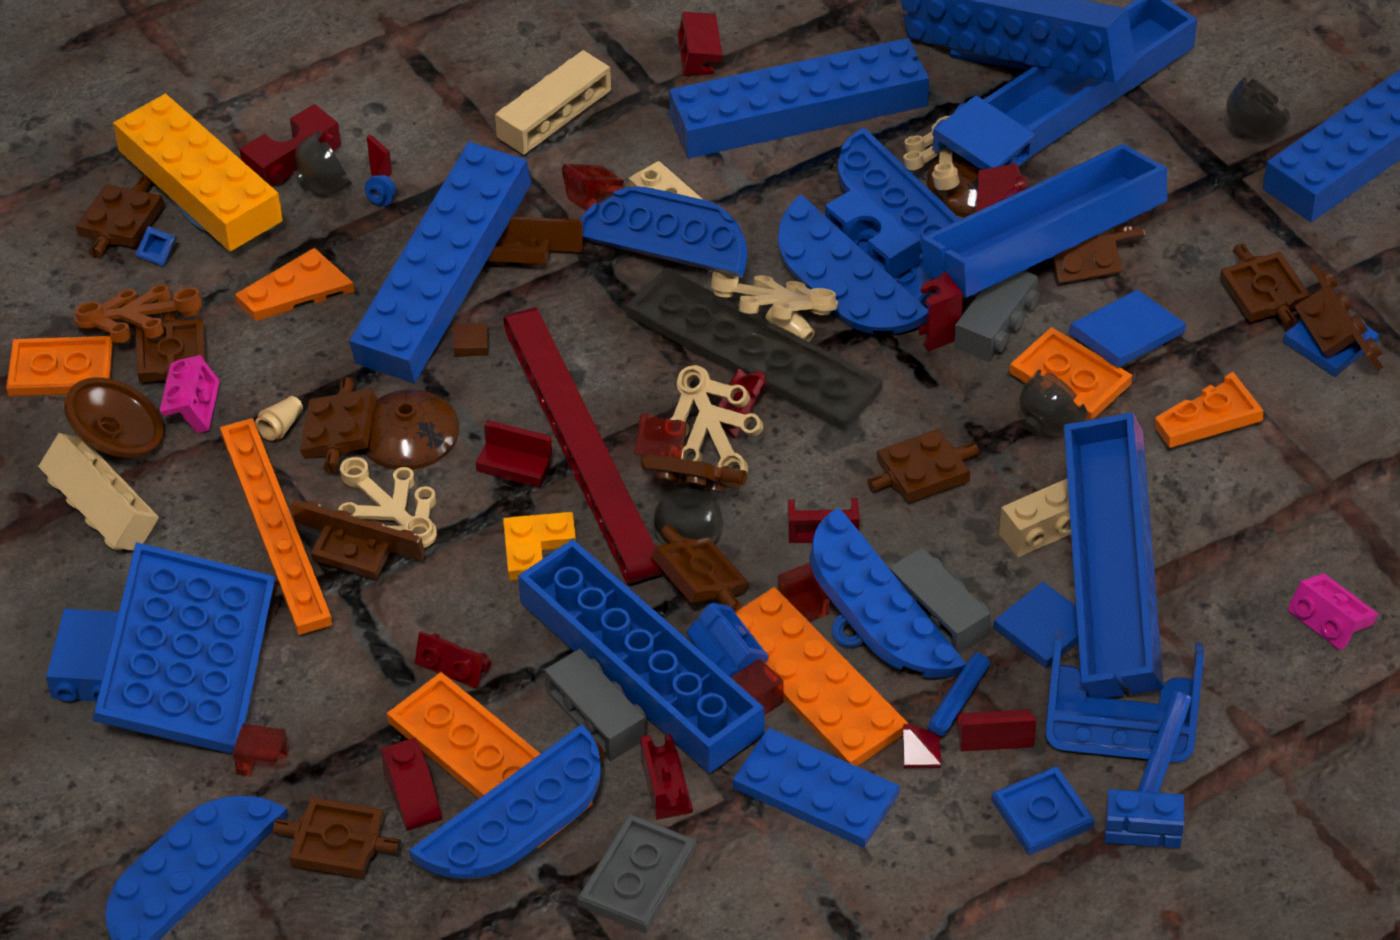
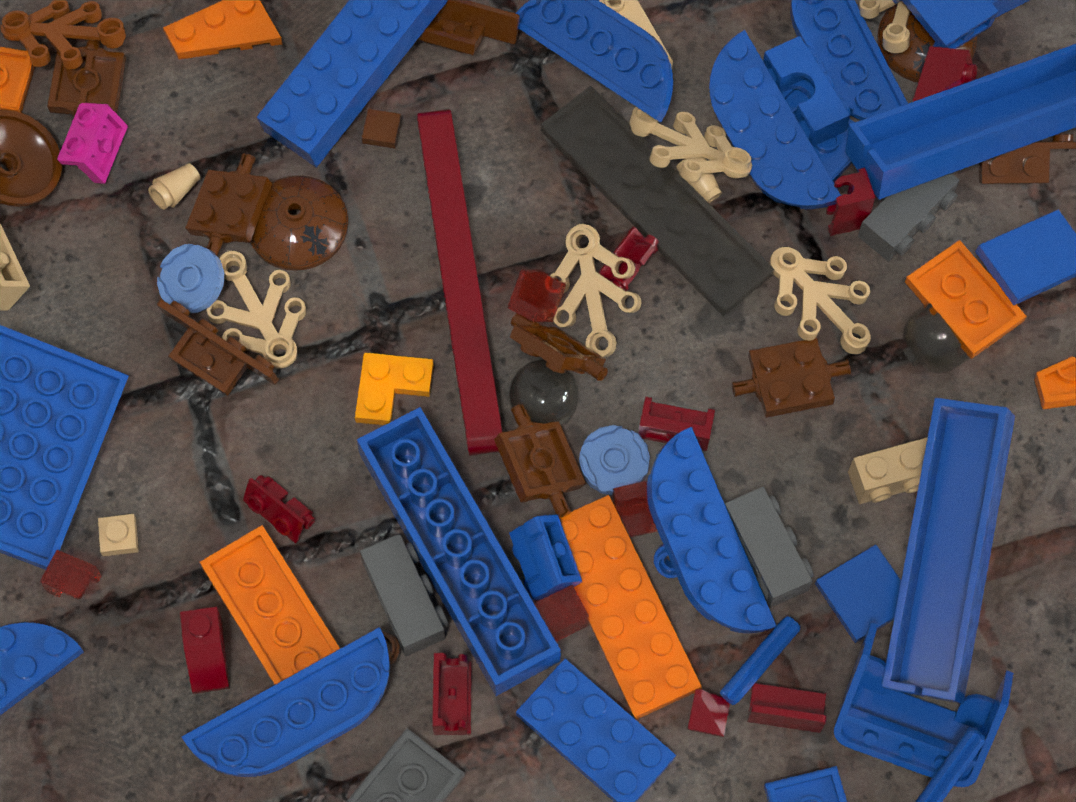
camera: 10 degrees right, 20 degrees up
orange plate [220,418,332,635] -> none
reddish brown plate [273,797,401,879] -> none
dark red panel [476,420,553,488] -> none
none -> tan plate [98,514,139,556]
none -> medium blue tile [157,244,224,313]
none -> medium blue tile [579,425,650,496]
none -> tan plant [770,247,871,354]

